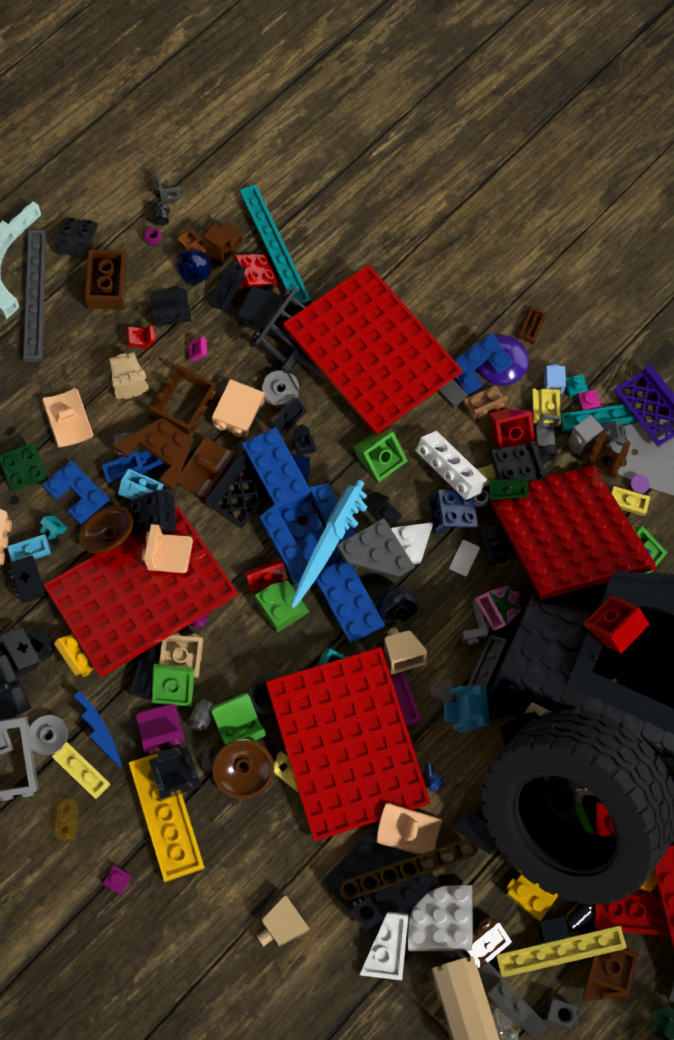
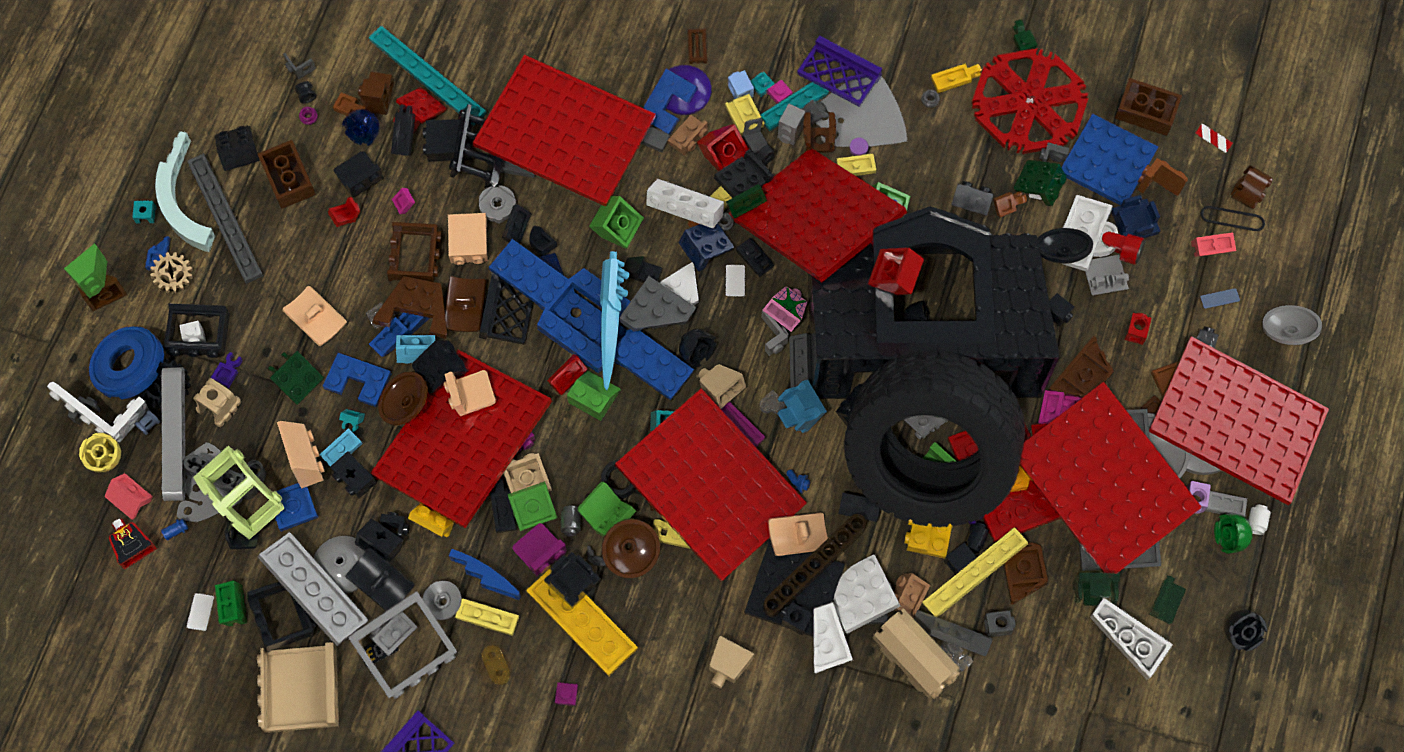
camera: 20 degrees left, 0 degrees up
tan piece [109,352,149,399] -> none

